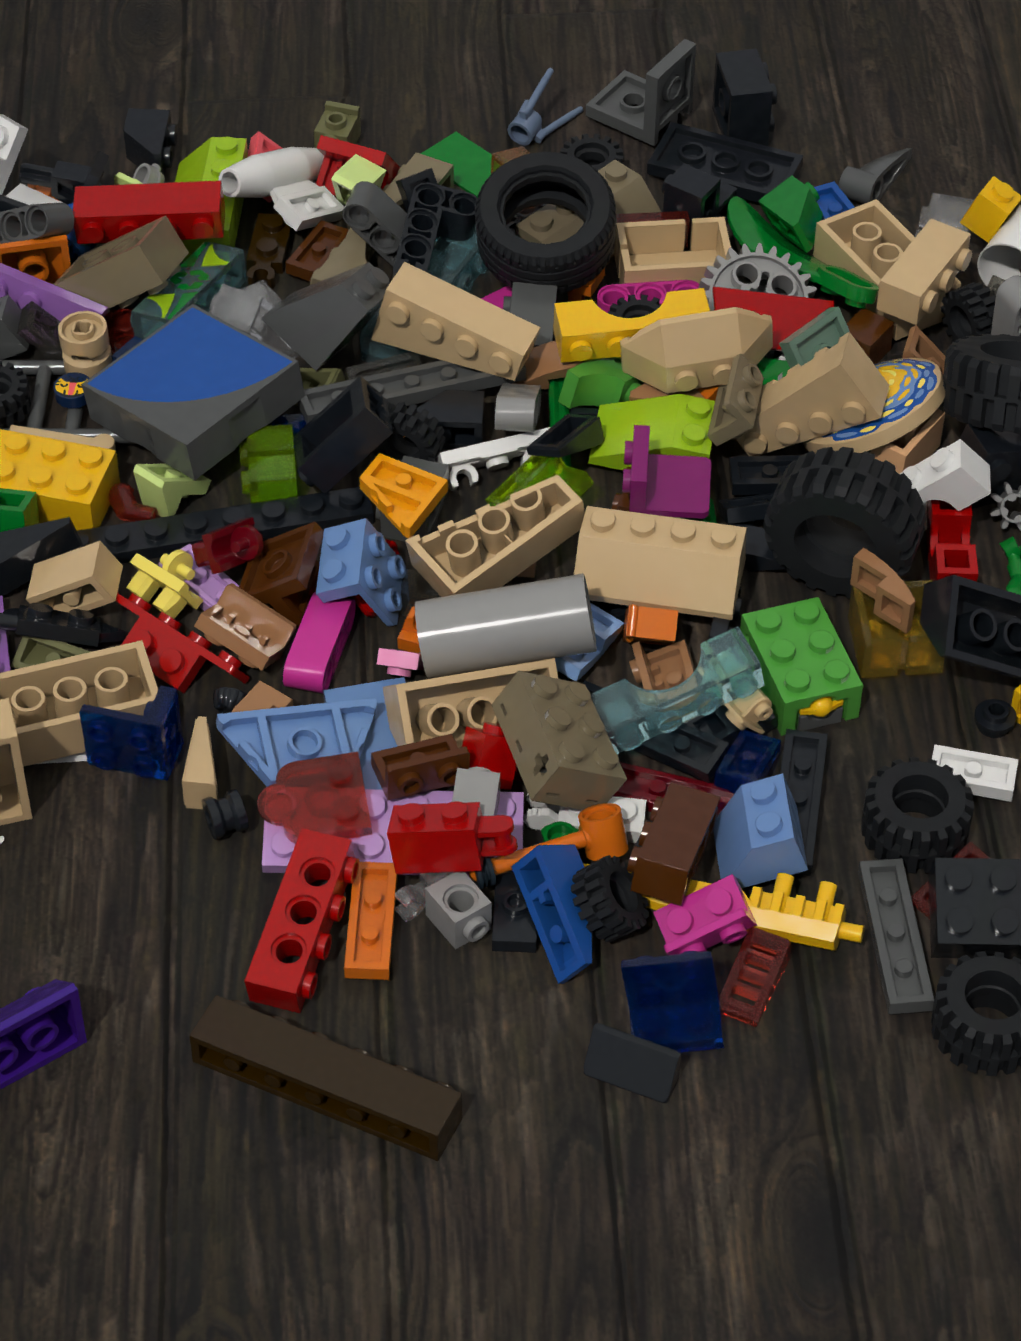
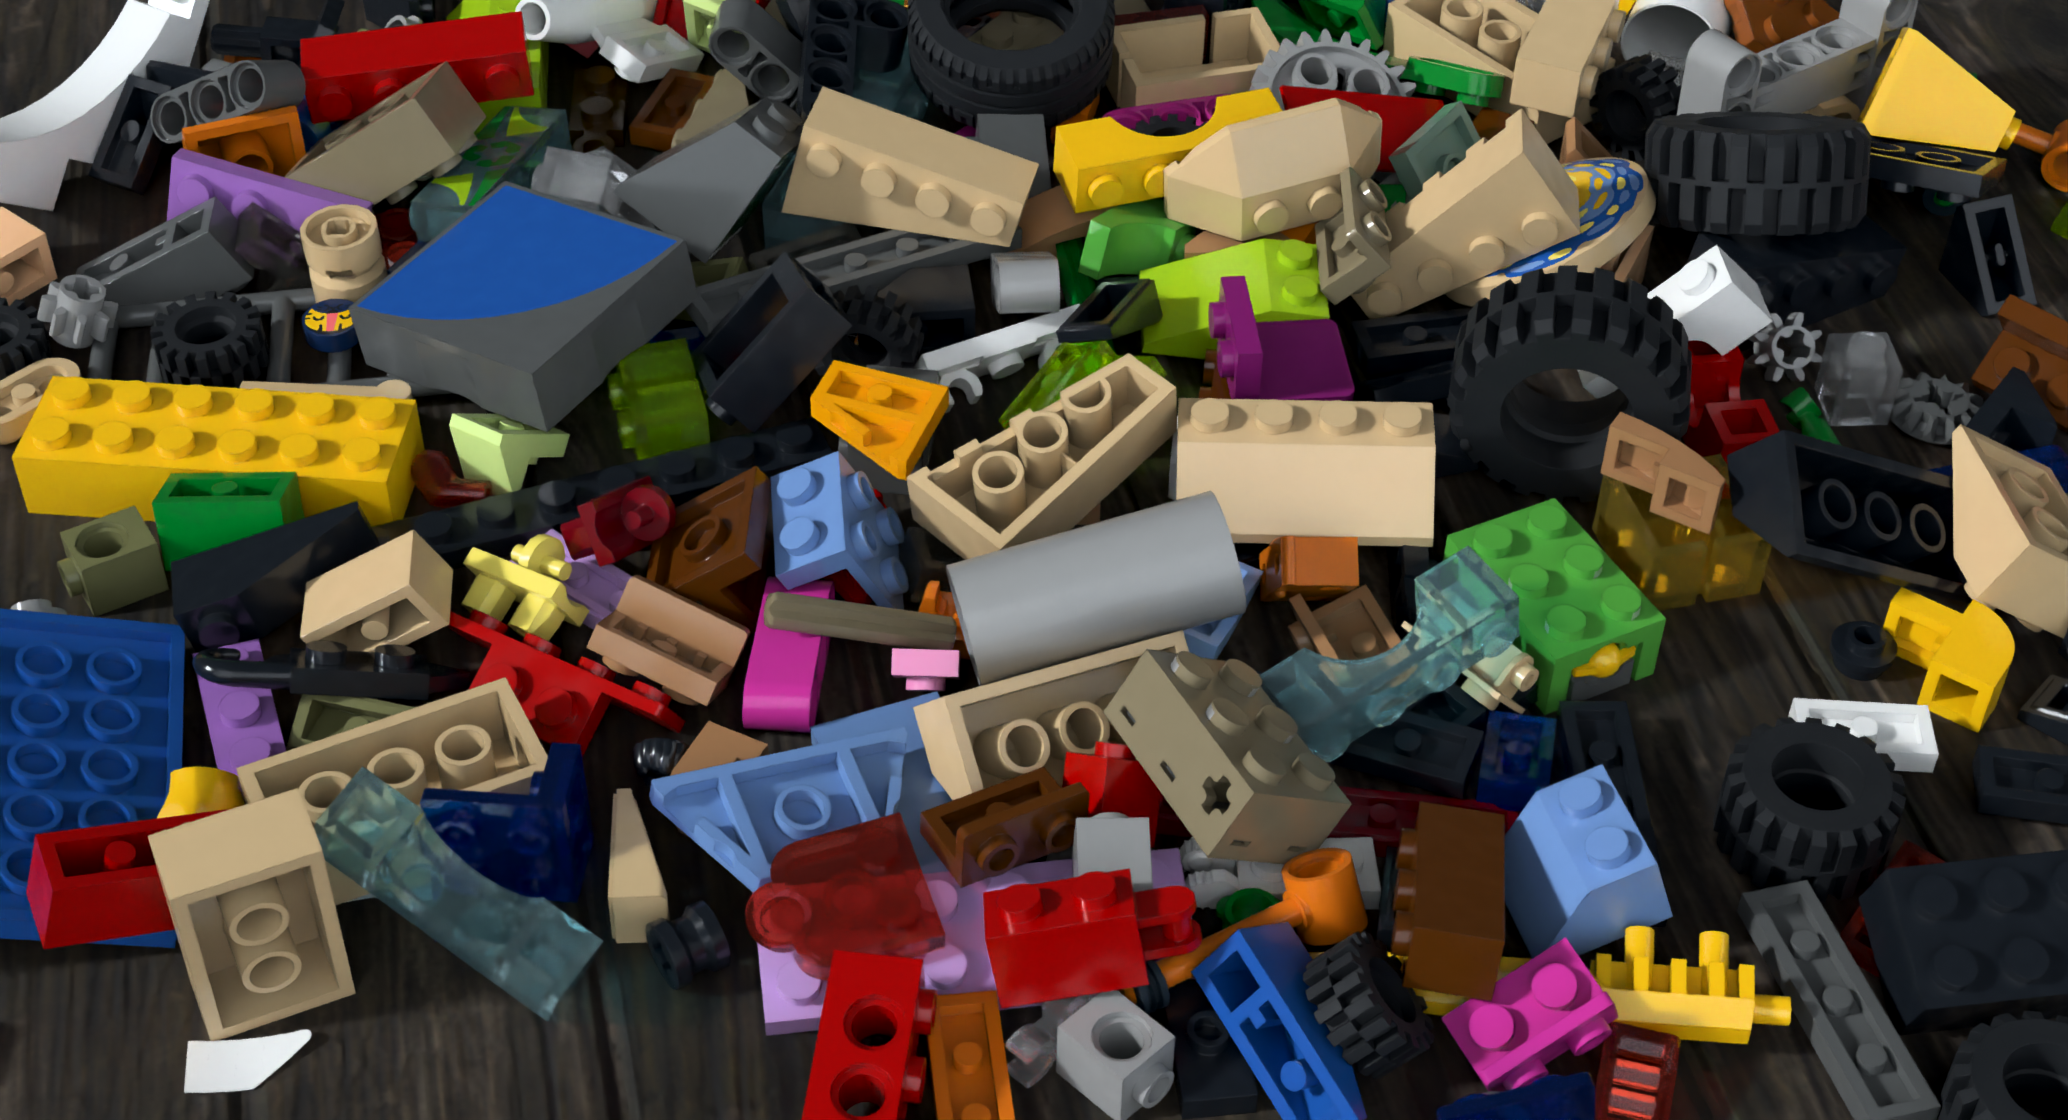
camera: 10 degrees left, 5 degrees down
none -> clear light blue arch [314,766,603,1022]
none -> dark tan axle [764,592,957,650]

